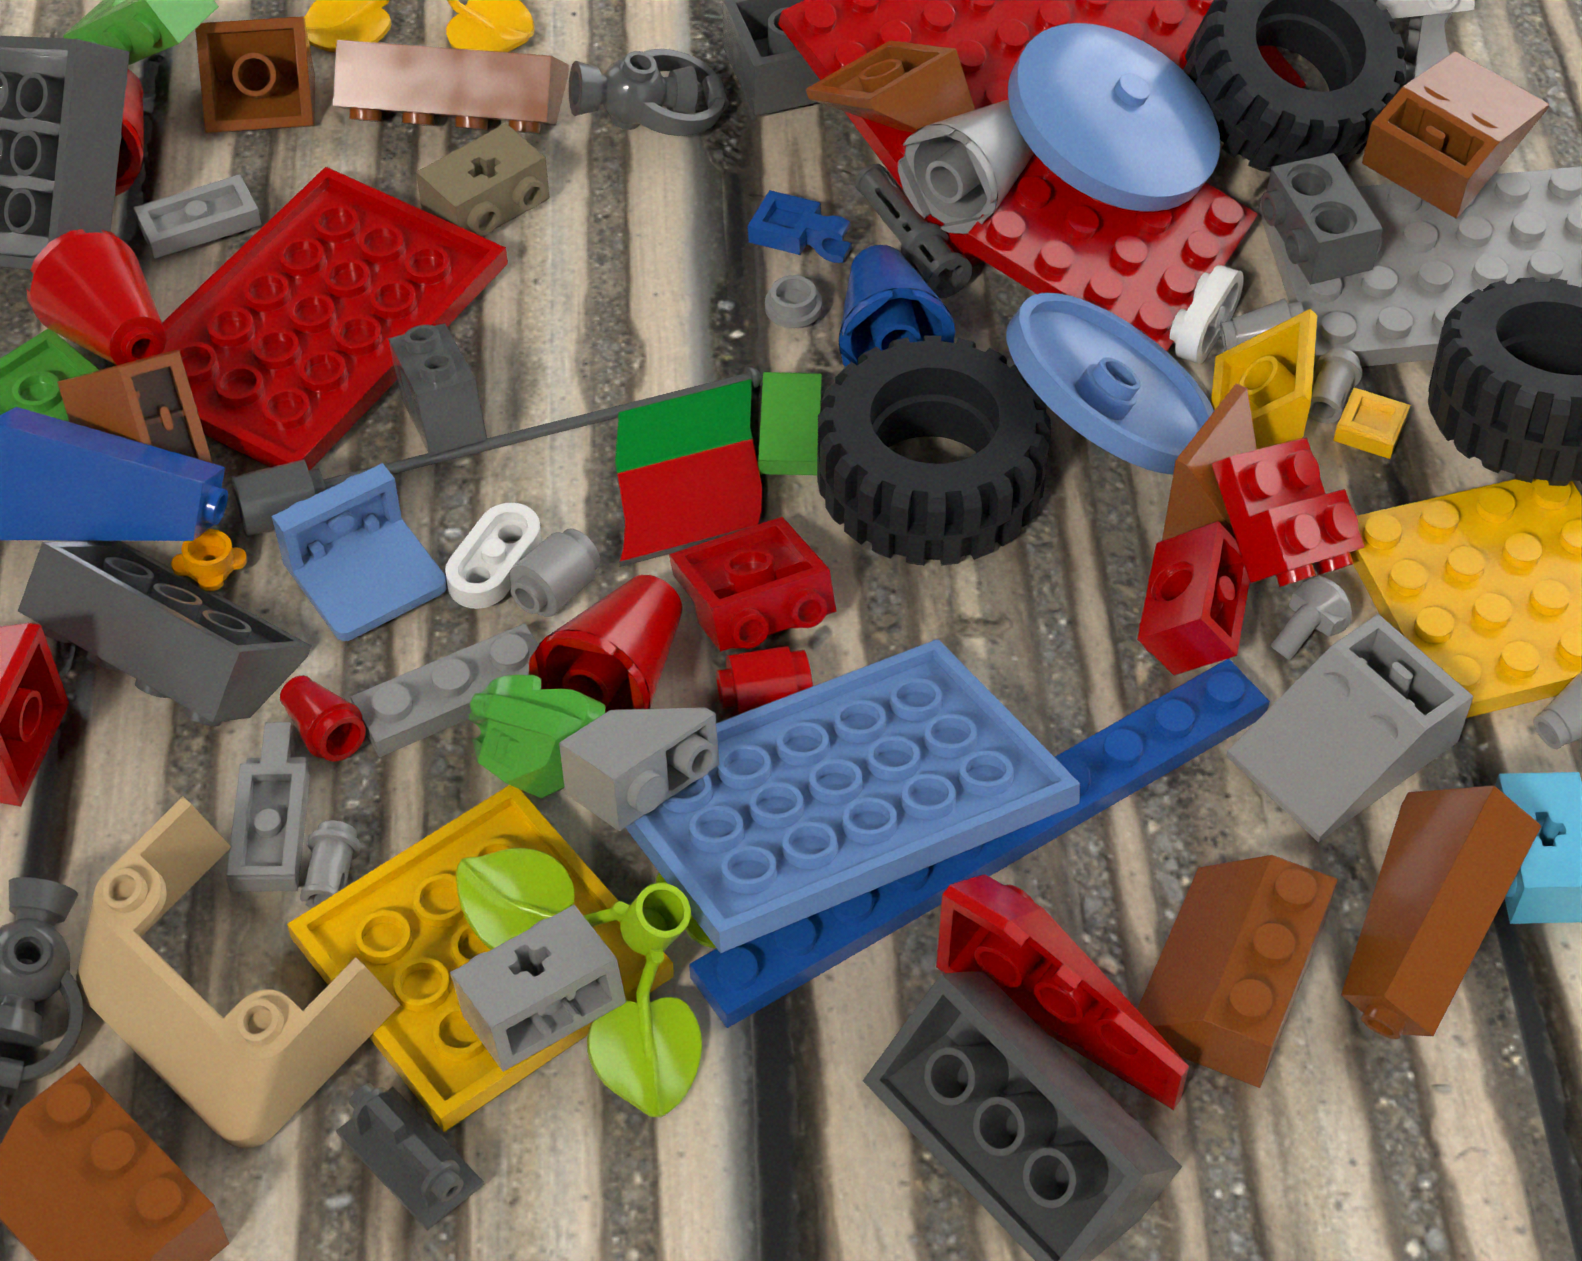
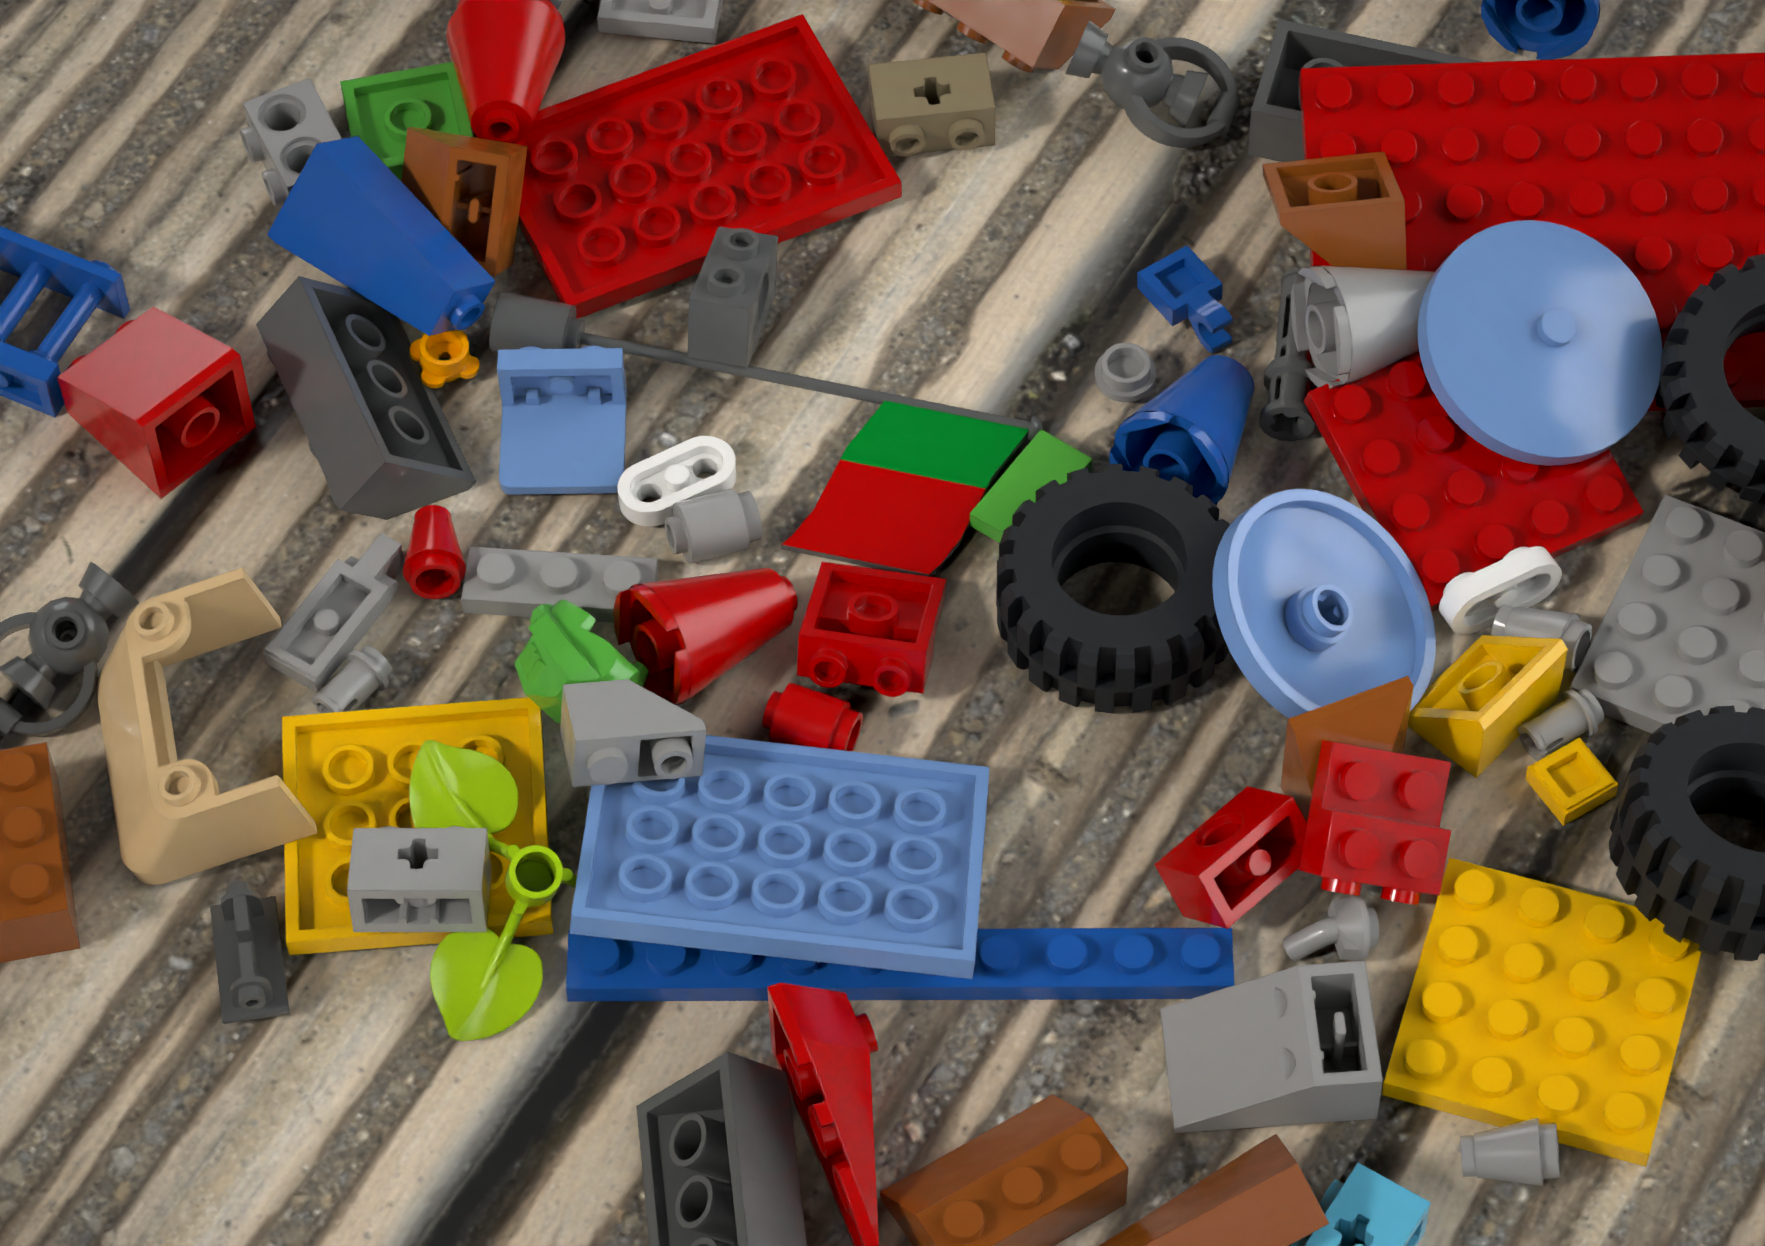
camera: 35 degrees right, 5 degrees up
dark grey brick [1261,153,1383,285] -> none

